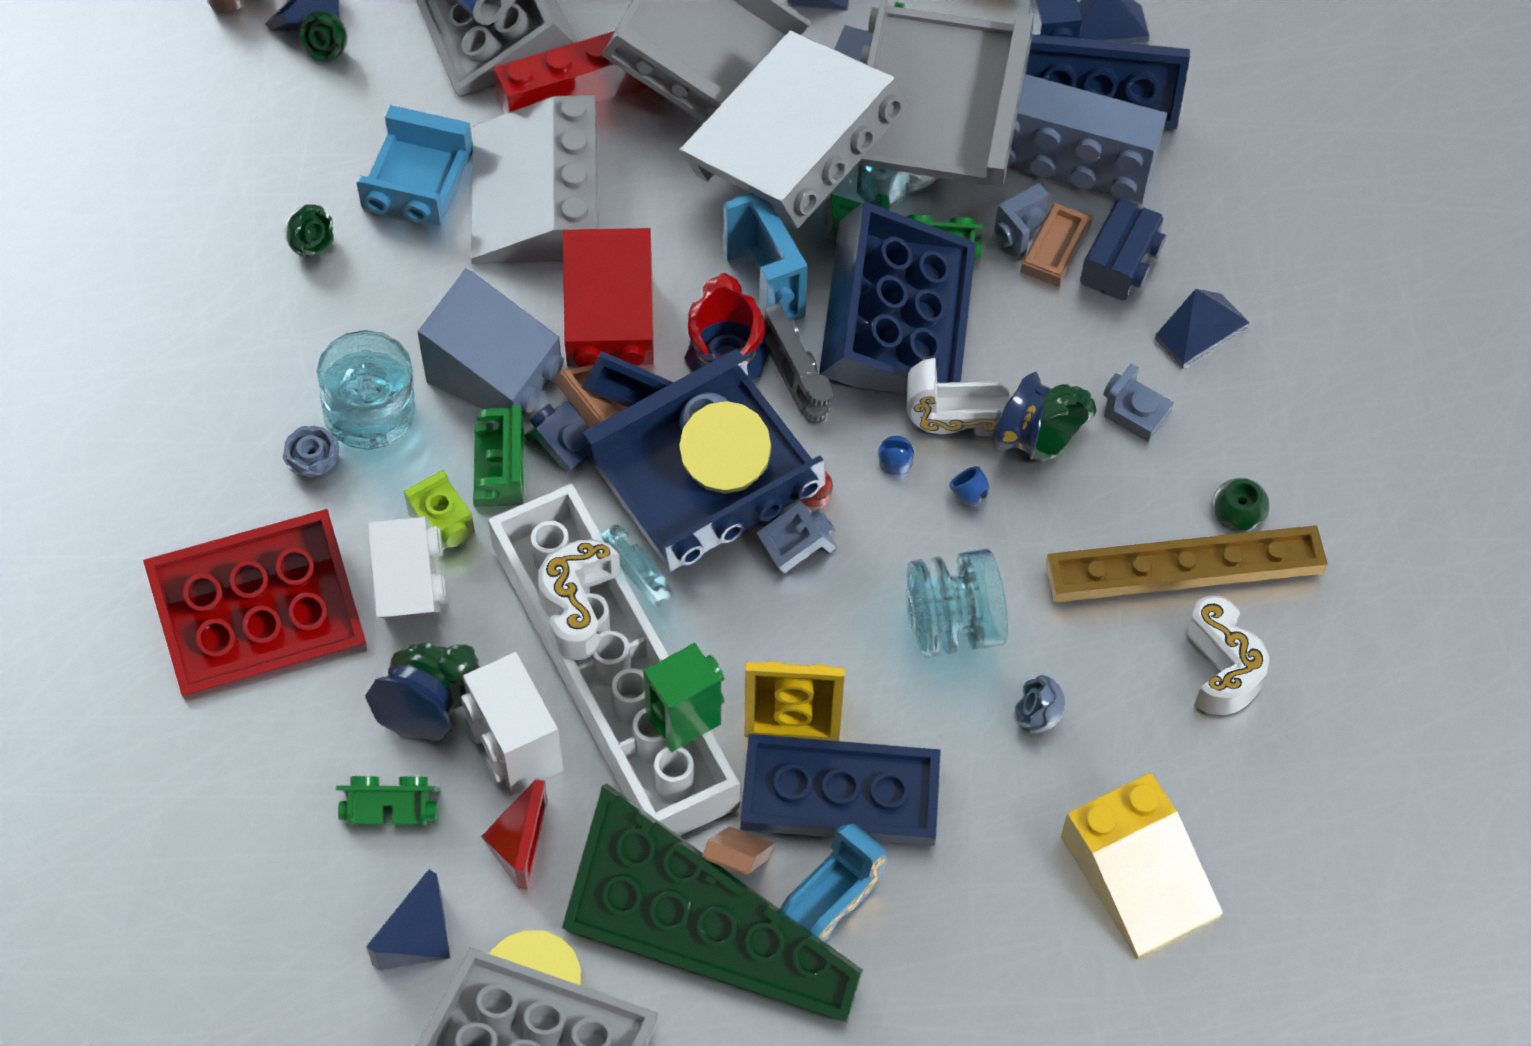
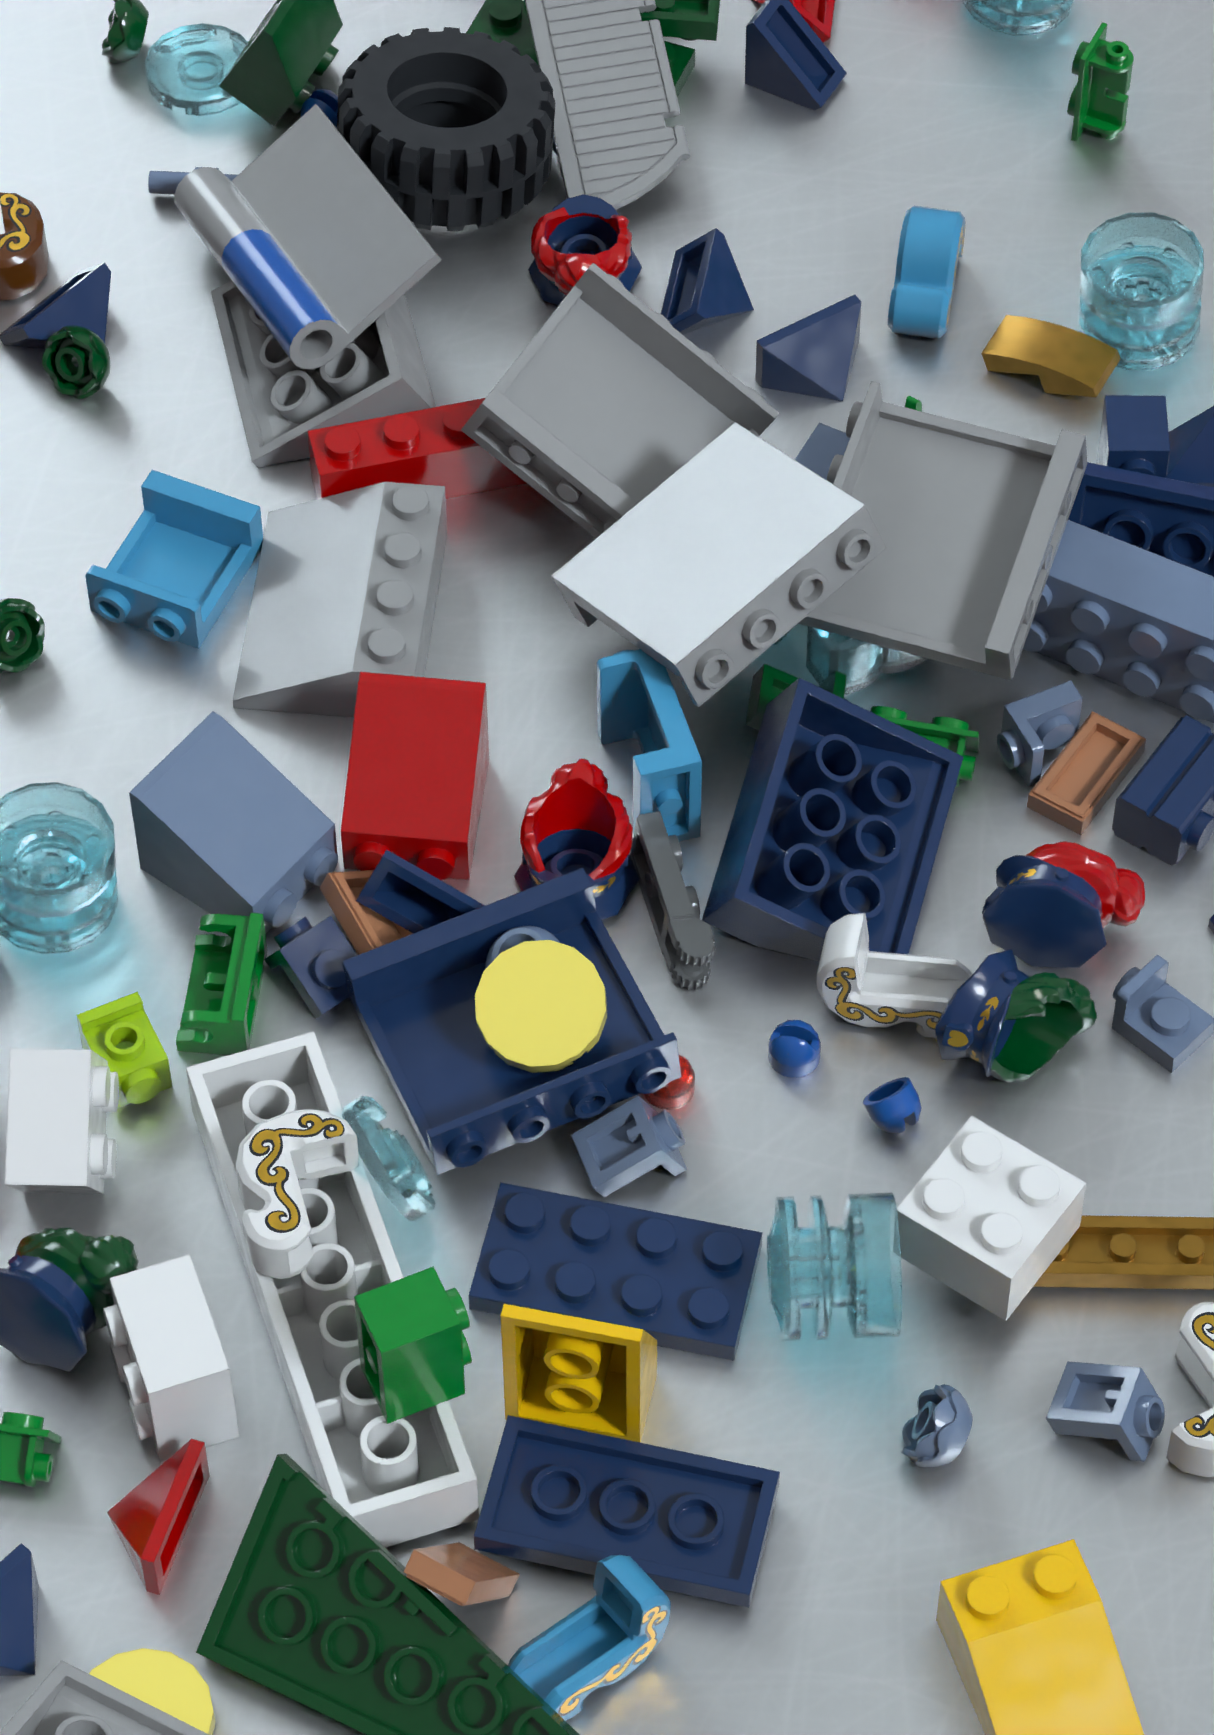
camera: 10 degrees right, 5 degrees down
none -> dark blue plate [468,1182,763,1361]
none -> white brick [892,1116,1086,1321]
none -> dark blue piece [982,841,1145,968]
none -> sand blue bracket [1046,1361,1165,1462]

